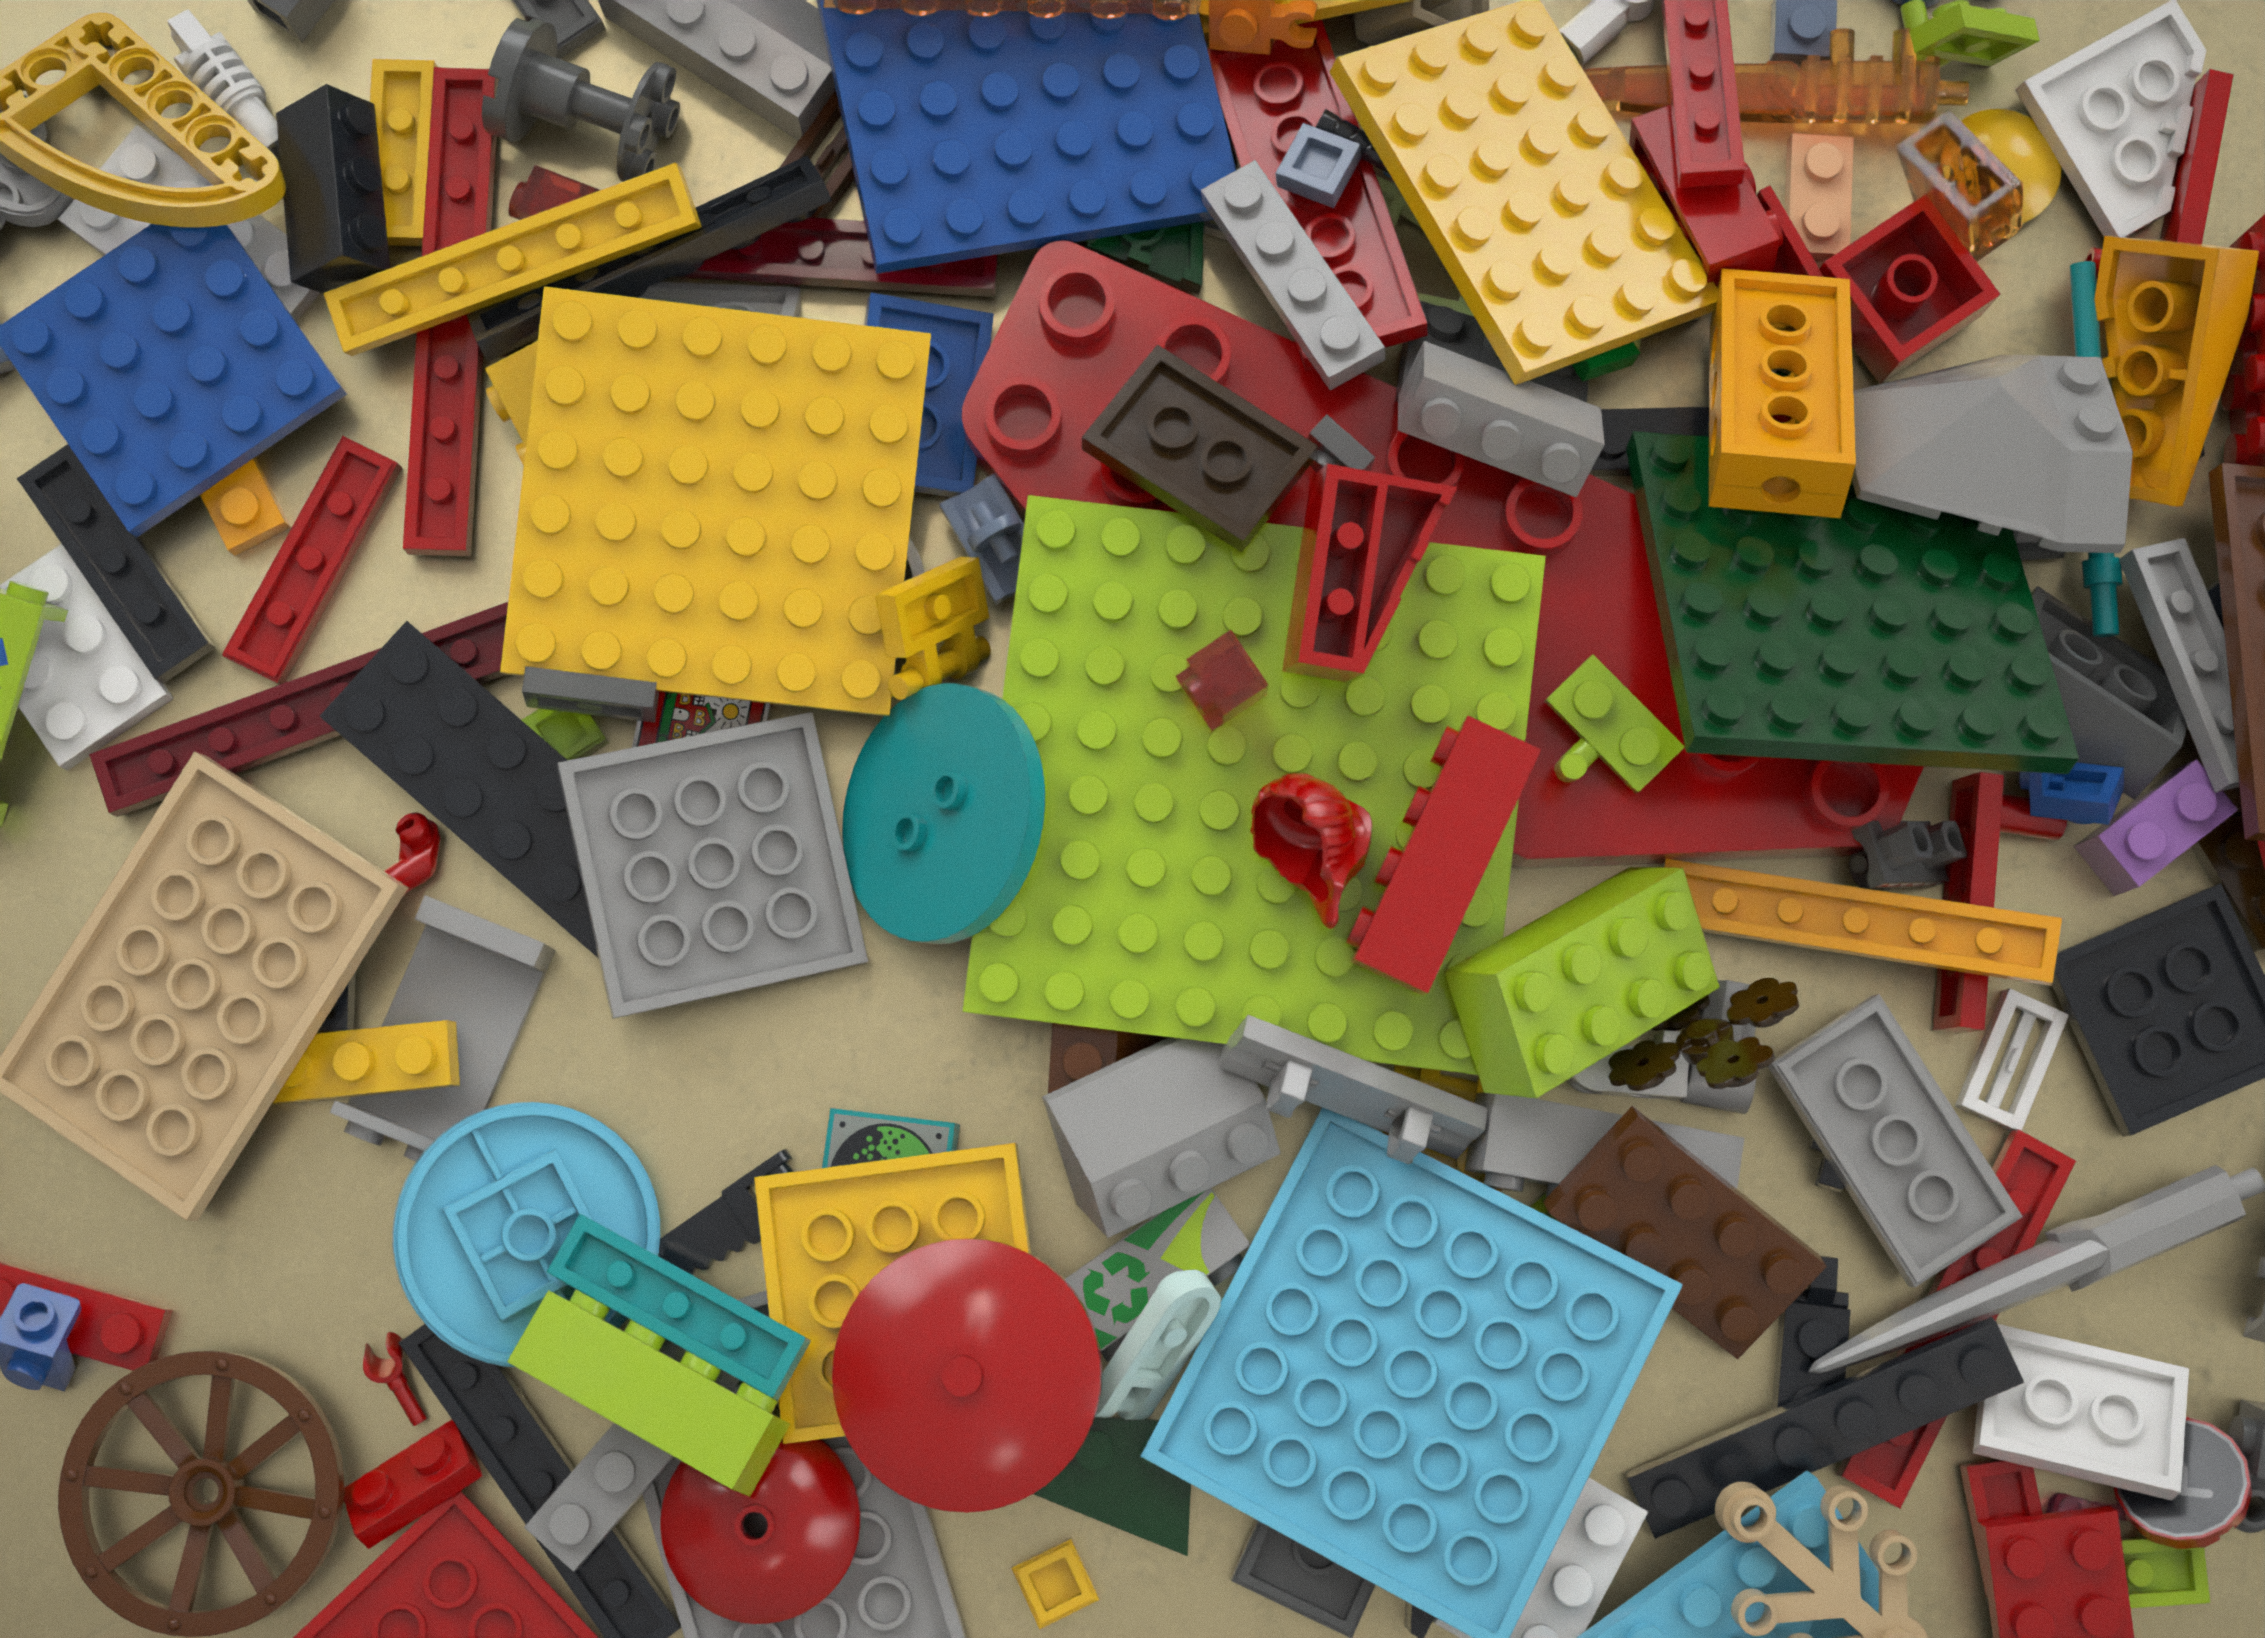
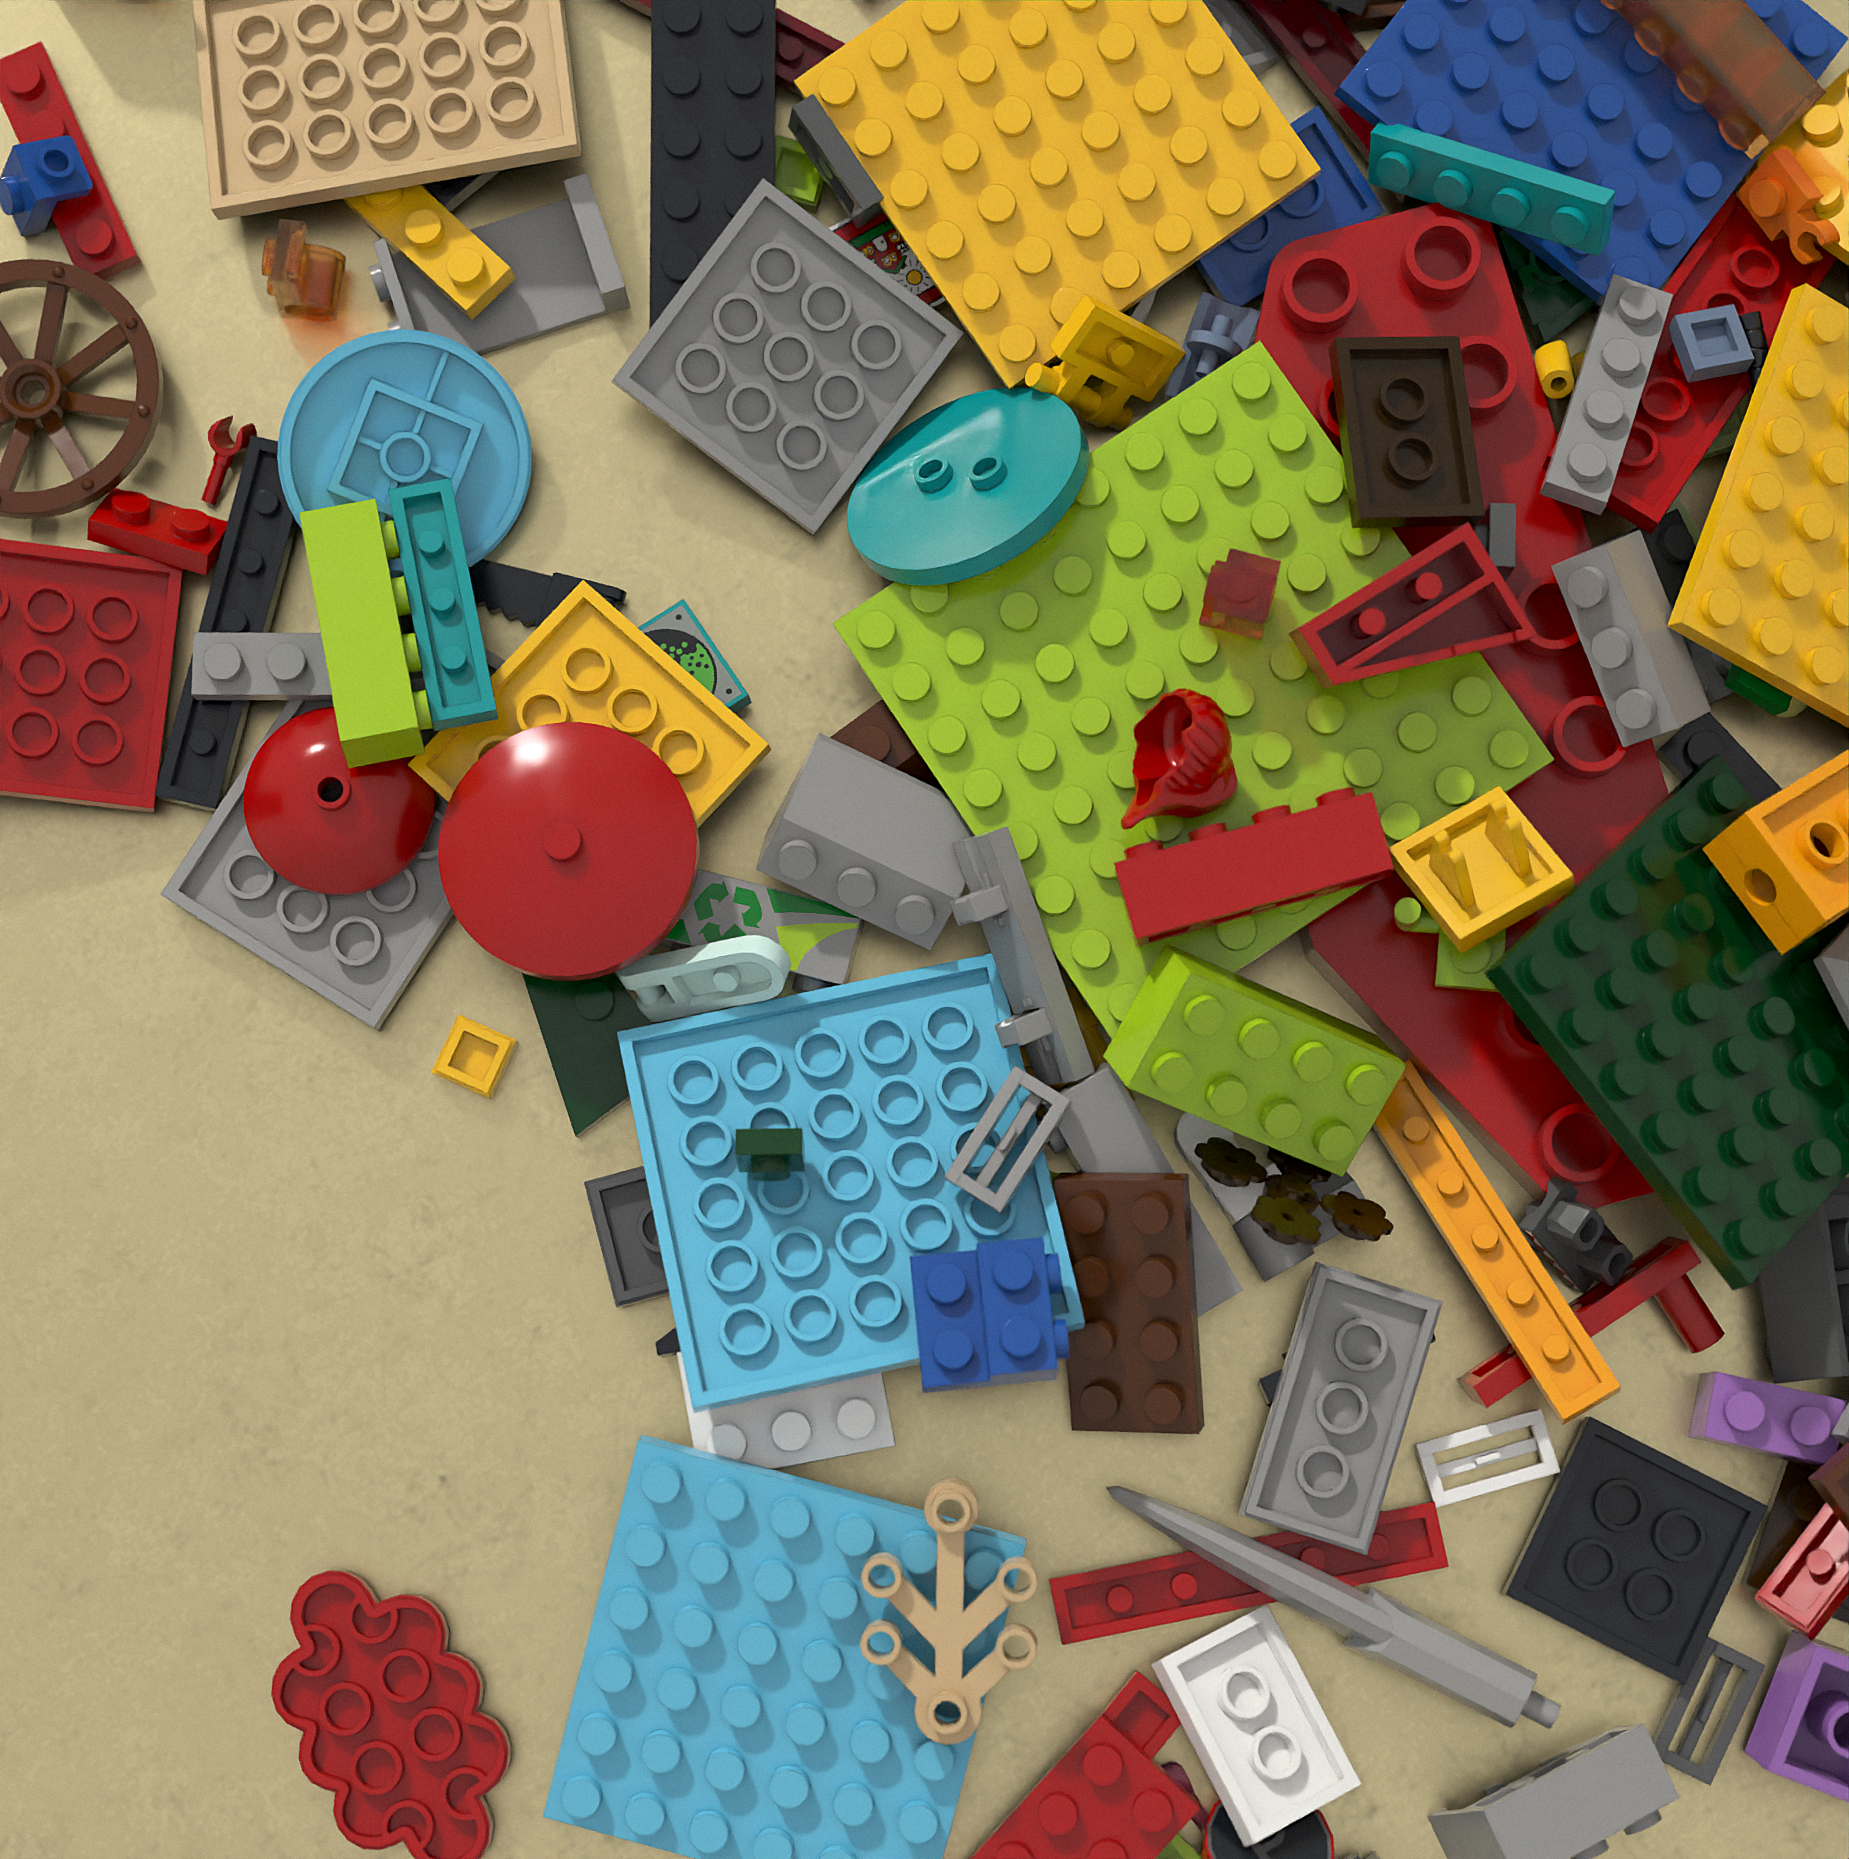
camera: 55 degrees right, 0 degrees up
red arm [383,812,441,895] -> none
black plate [1626,1317,2024,1539] -> none
black hinge [1771,1255,1851,1410] -> none
blue bracket [2020,762,2124,825] -> none
none -> clear orange plate [262,218,347,323]
none -> dark green plate [735,1128,805,1181]
none -> blue plate [910,1237,1069,1393]
none -> light grey tile [944,1066,1072,1215]
none -> teal plate [1368,121,1615,256]
none -> yellow plate [1388,786,1574,954]
none -> yellow arm [1534,340,1585,399]

